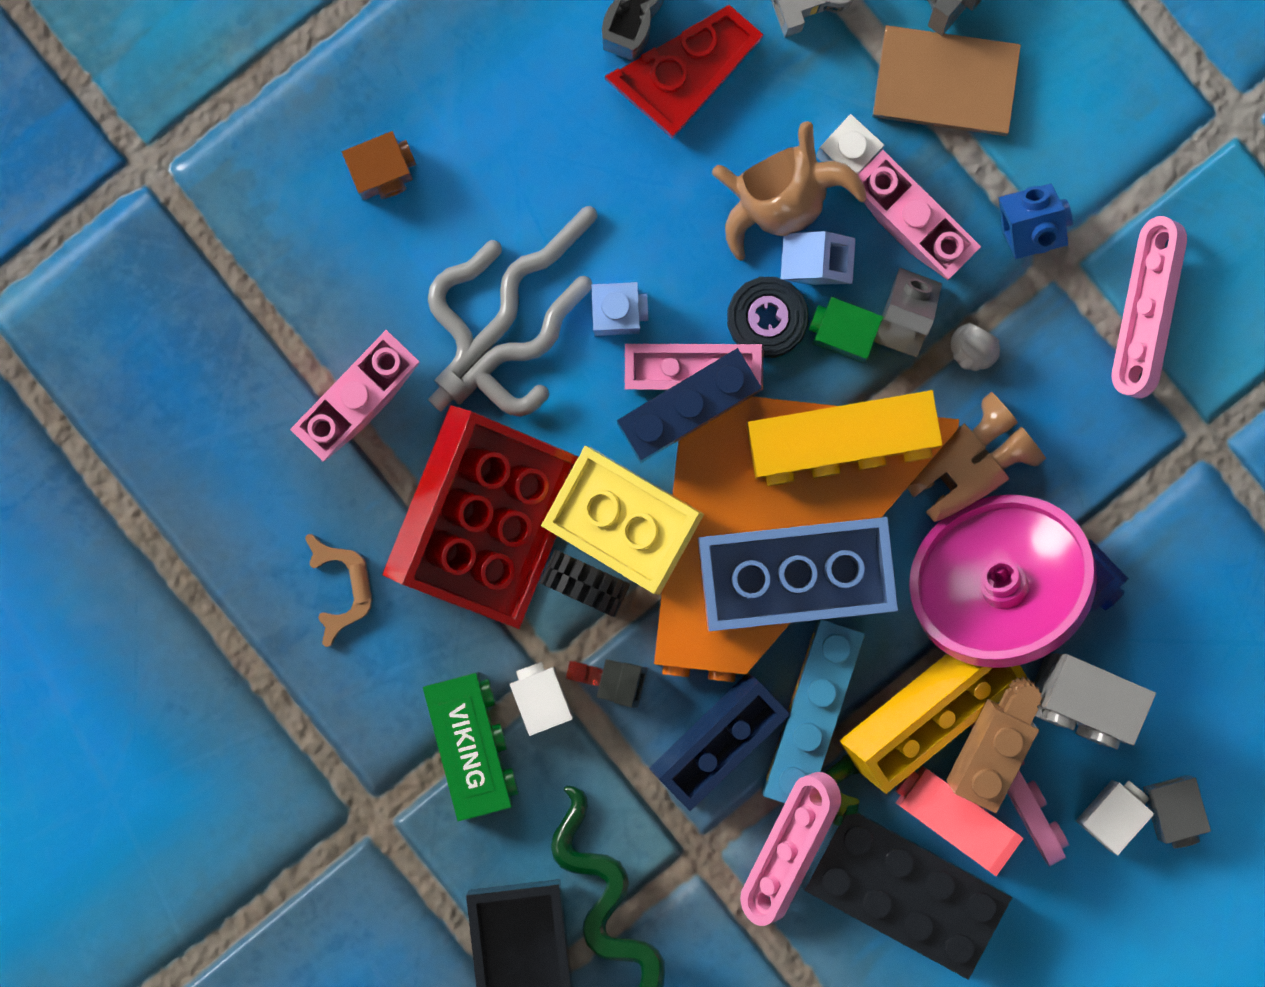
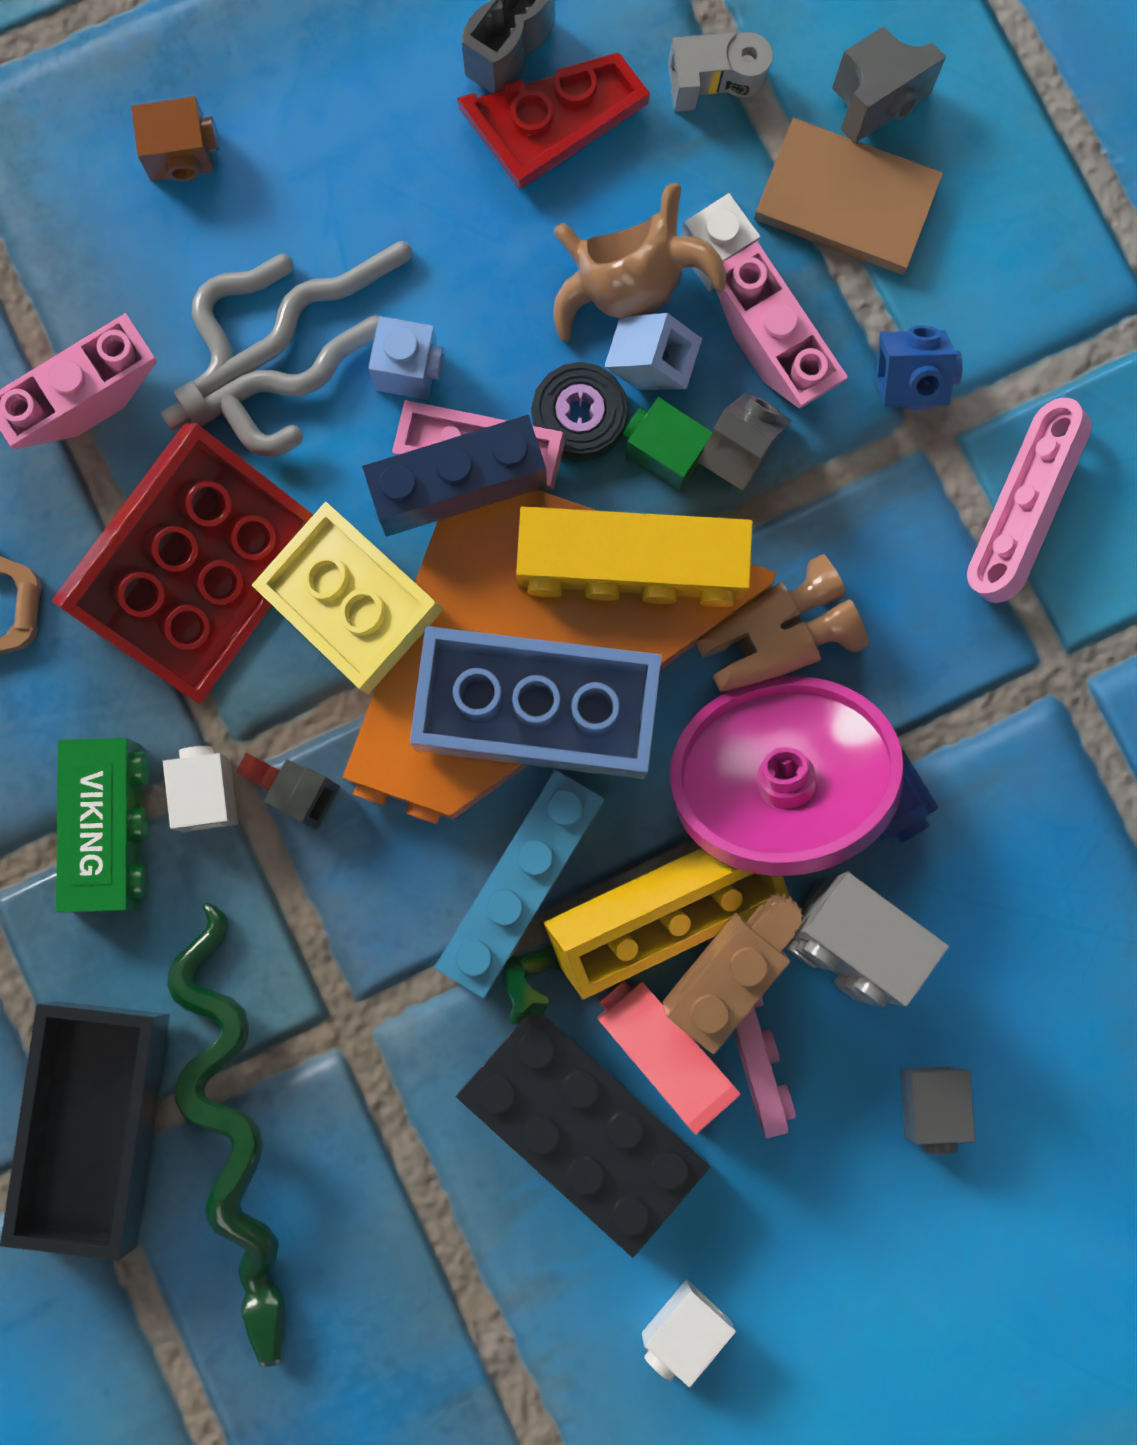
camera: 10 degrees right, 5 degrees down
black tyre [540,550,630,618] -> none
dark blue brick [649,673,790,811] -> none
bright pink plate [740,772,841,926] -> none
light grey piece [950,323,1000,371] -> none
white brick [1076,780,1154,855] -> none

